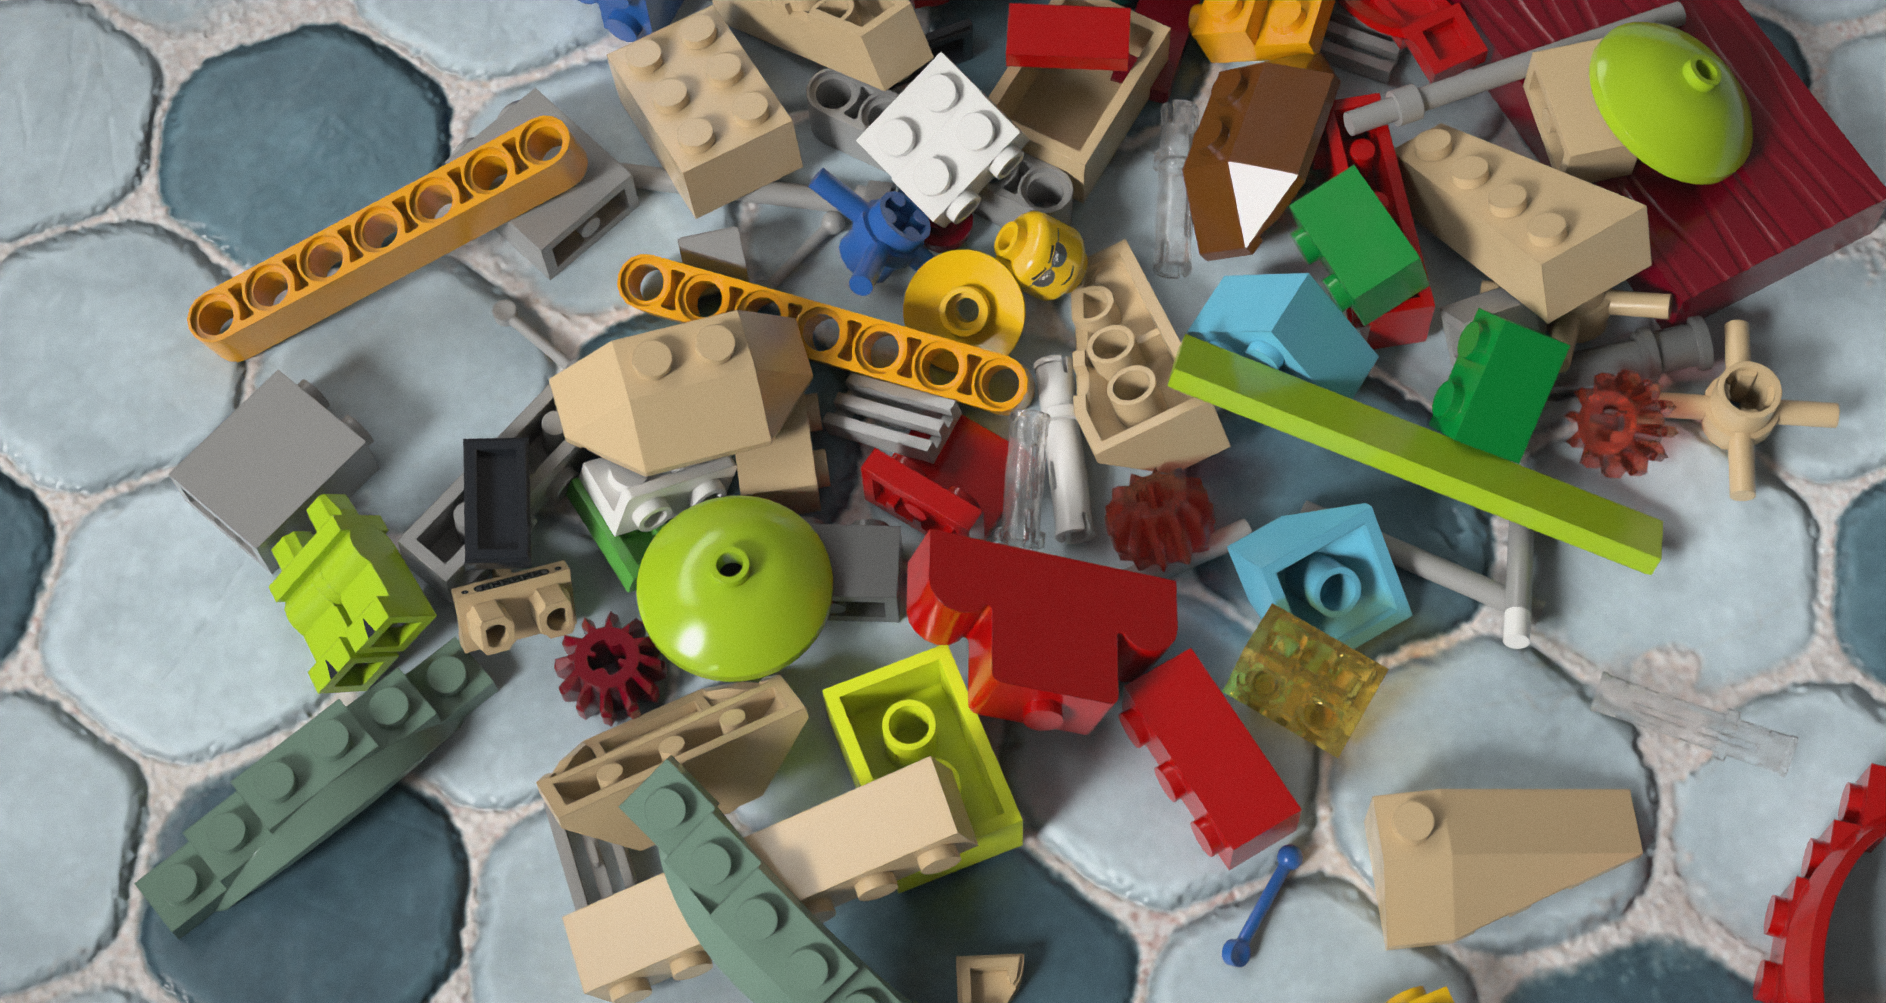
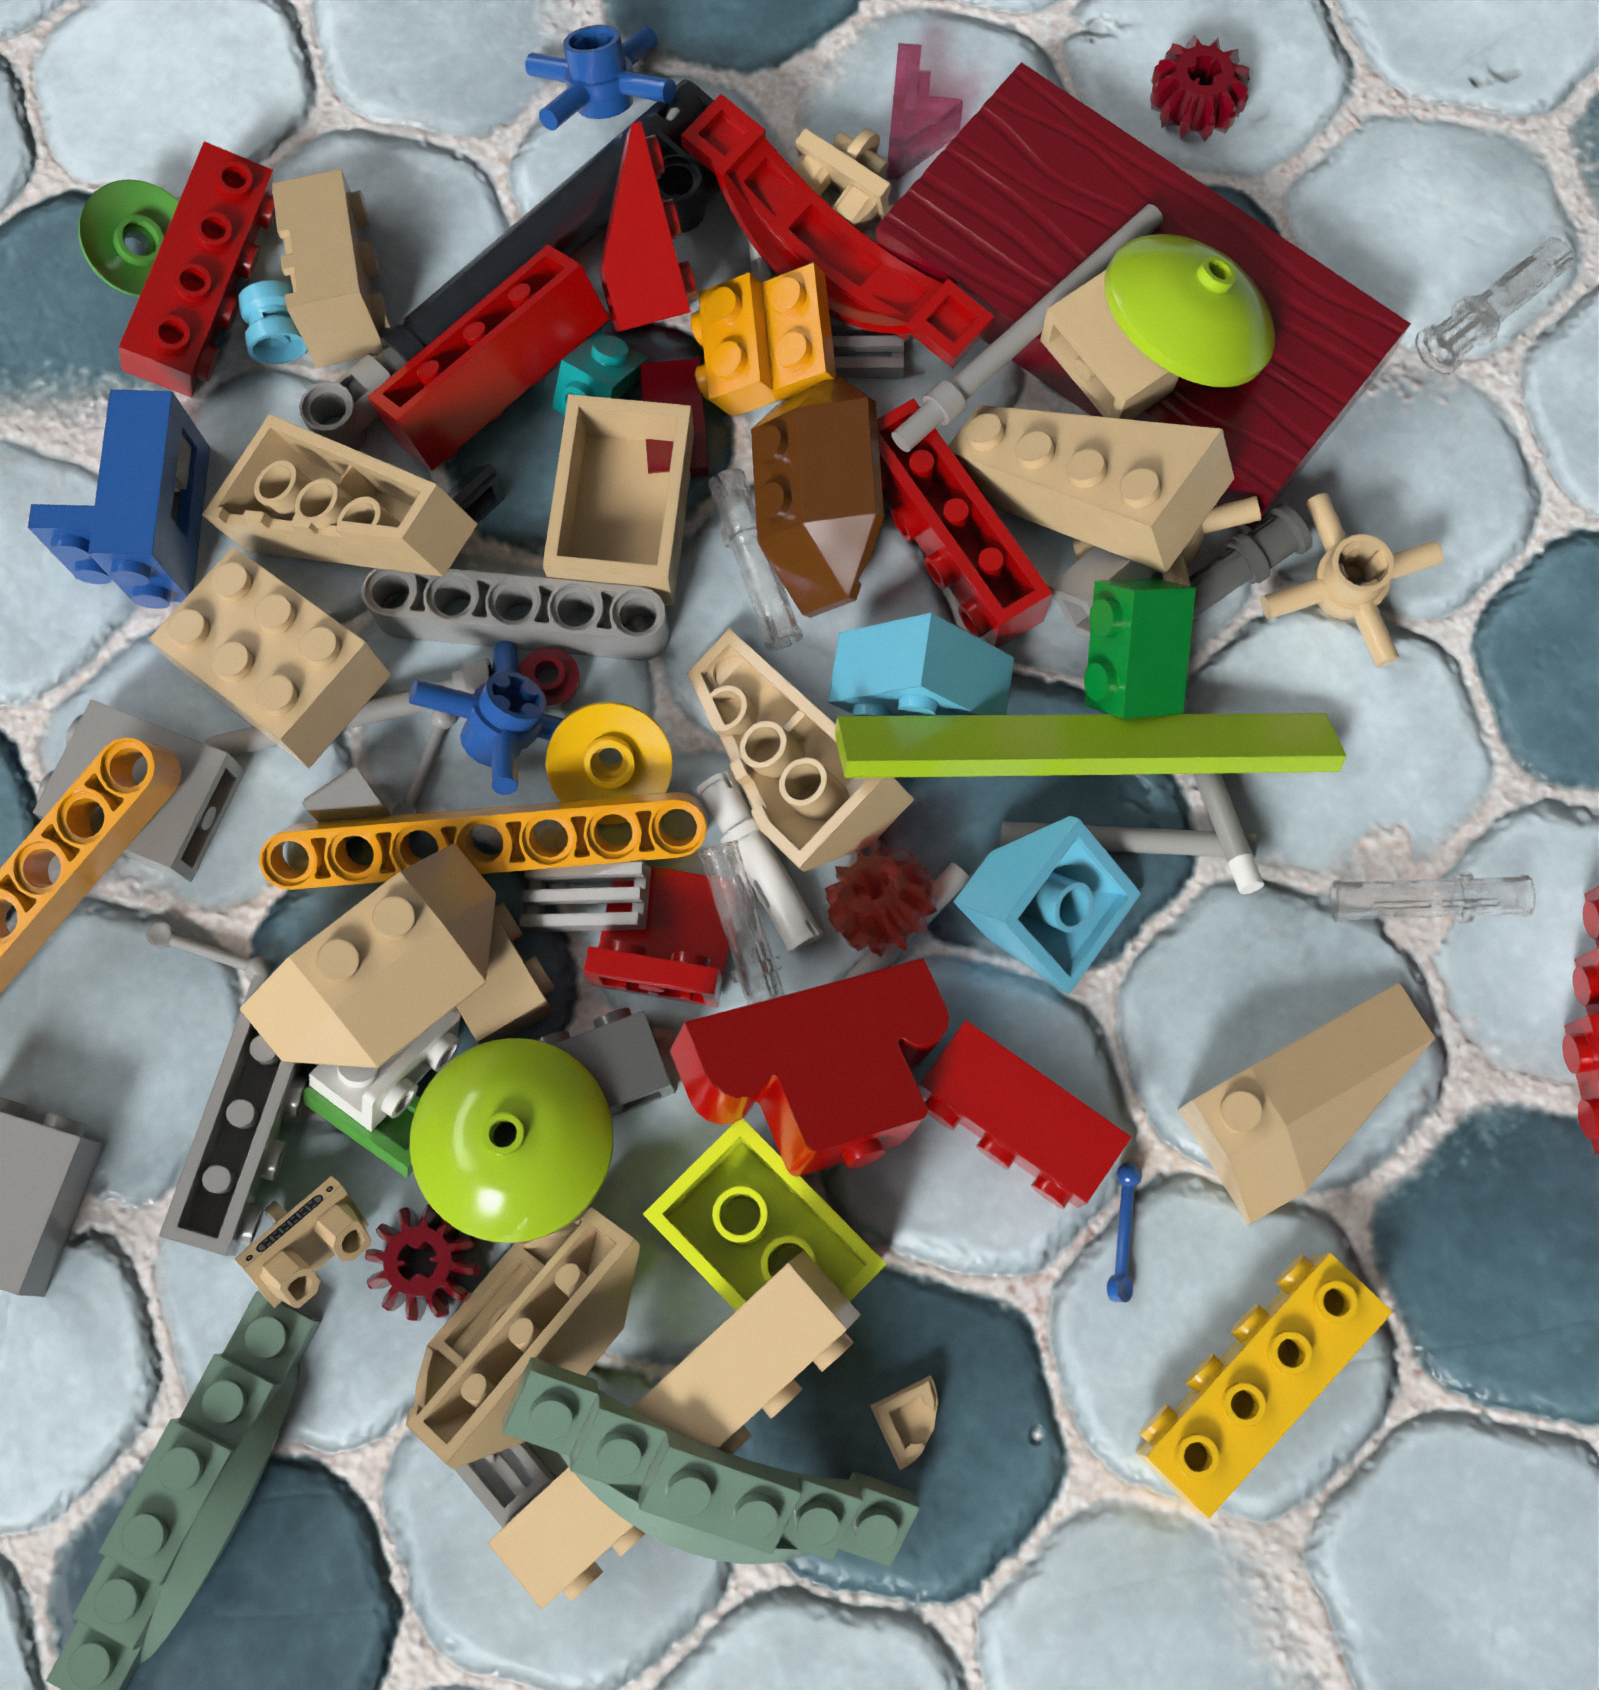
camera: 25 degrees left, 10 degrees up
lime hips [268,494,437,694] -> none
black tile [463,437,532,570] -> none
white plate [856,52,1030,228] -> none
yellow head [994,210,1088,301] -> none
red tile [1006,3,1131,71] -> none
clear yellow brick [1222,603,1389,758] -> none
green brick [1289,165,1430,326] -> none
clear red gear [1563,370,1679,479] -> none

